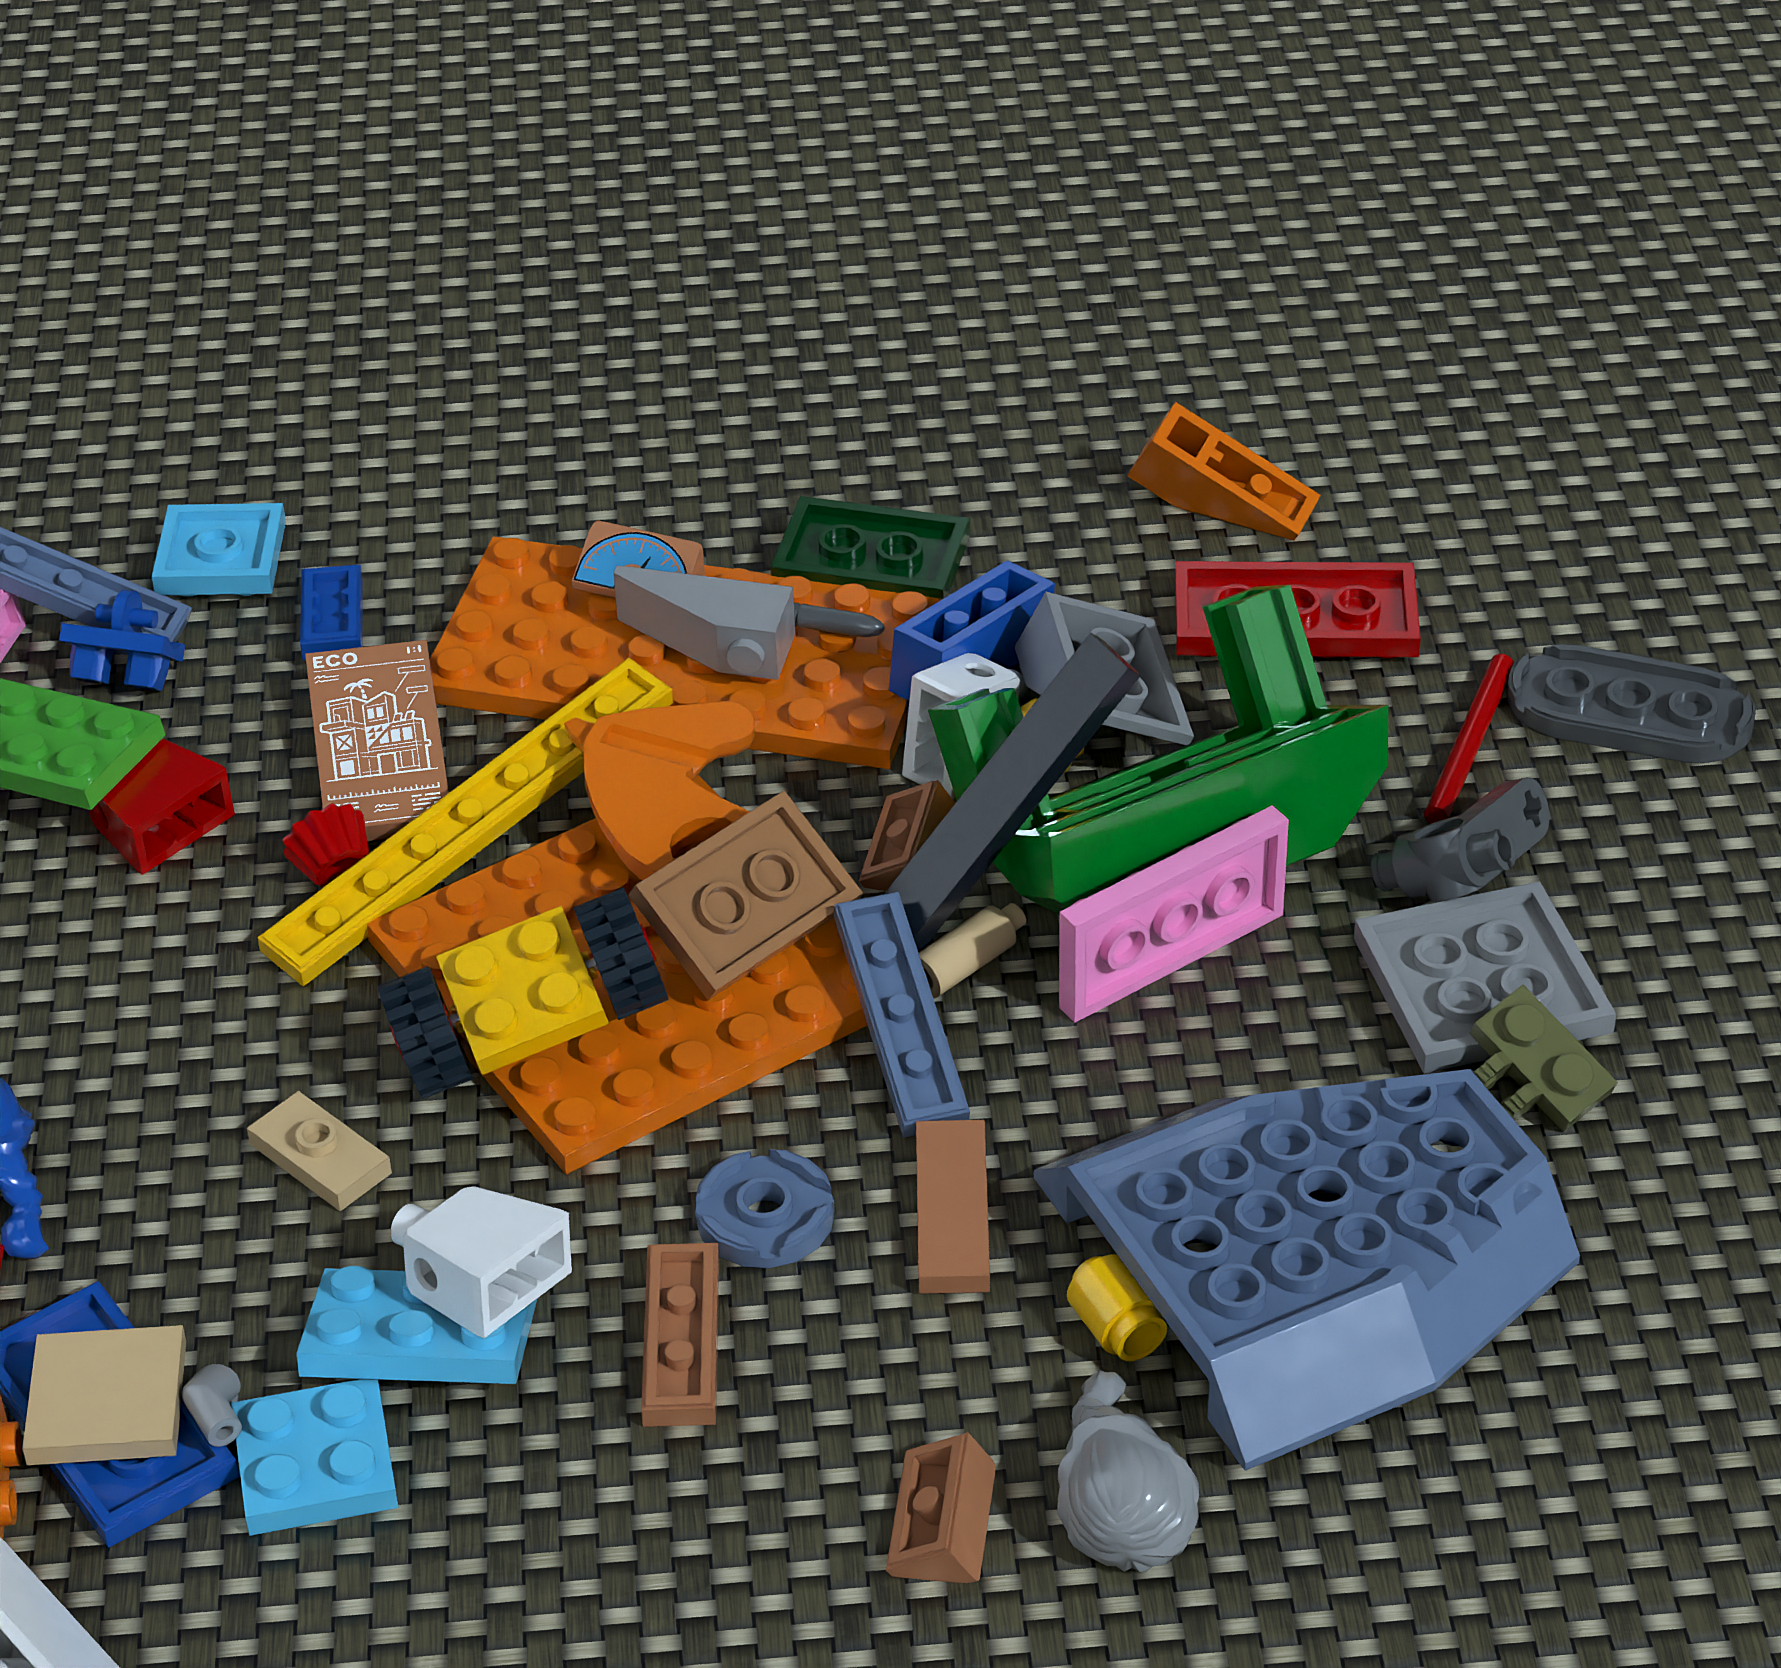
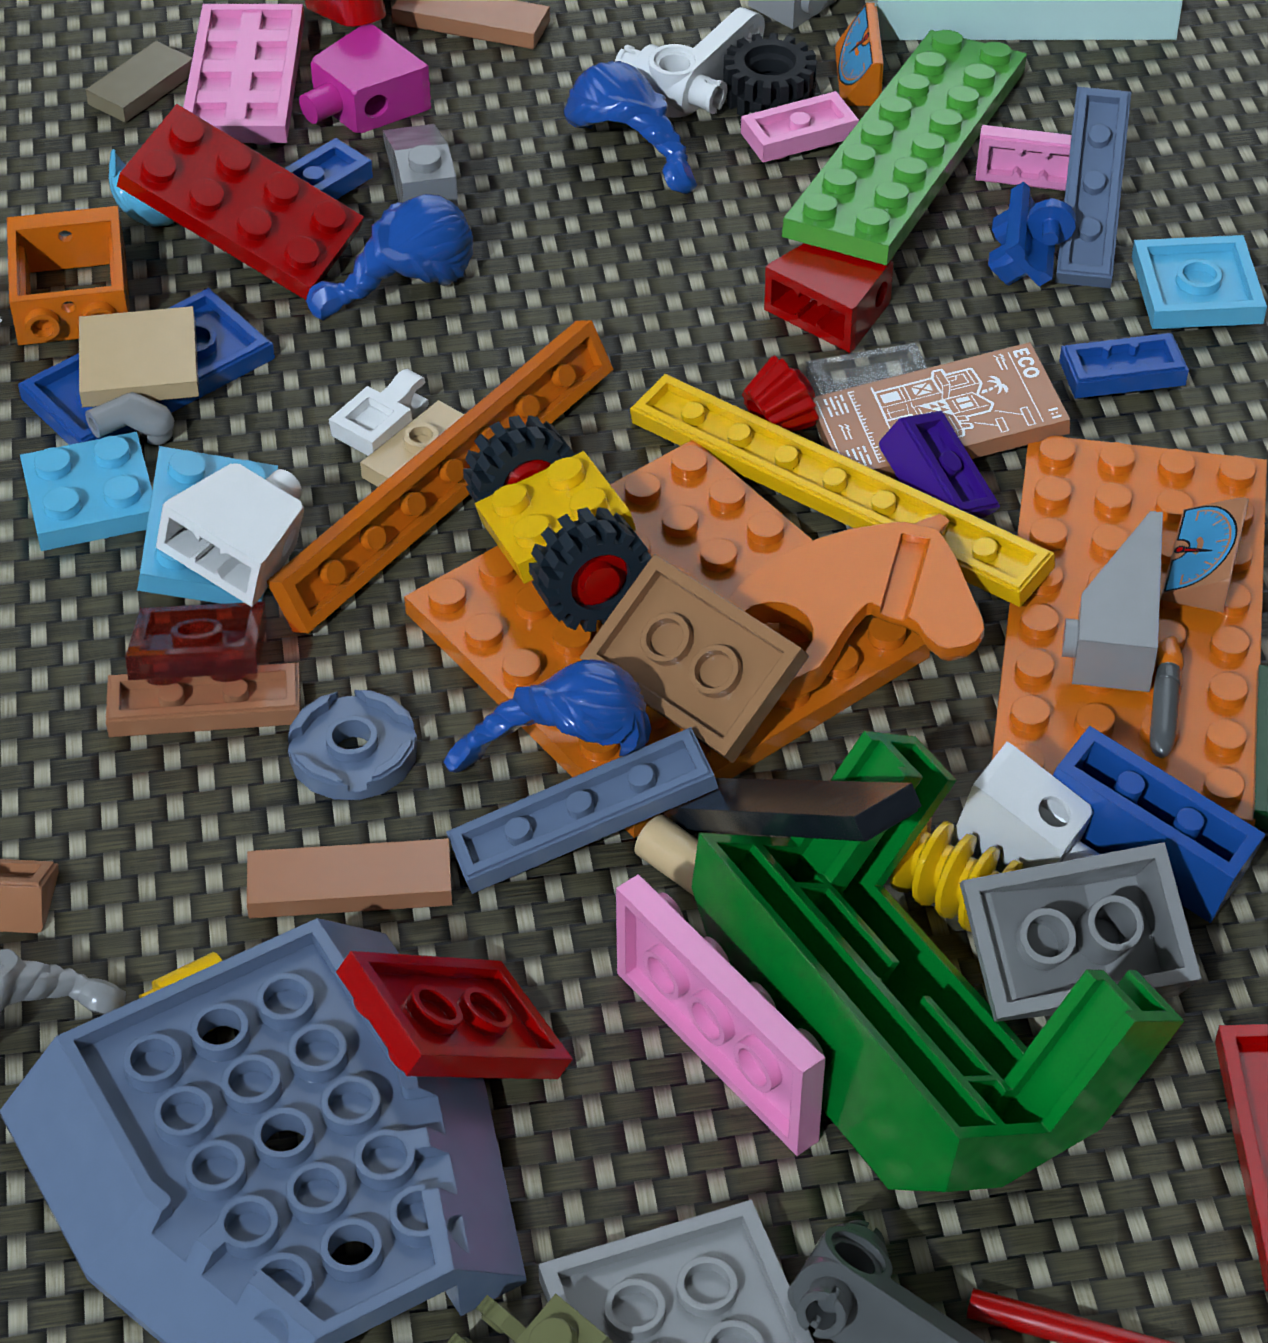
camera: 85 degrees right, 5 degrees up
none -> clear red plate [125,602,267,685]
none -> orange plate [266,320,614,634]
none -> white plate [328,369,429,456]
none -> red plate [336,951,573,1079]
none -> blue hair [444,659,652,773]
none -> clear tile [806,343,928,397]
none -> dark purple slope [879,411,1000,519]

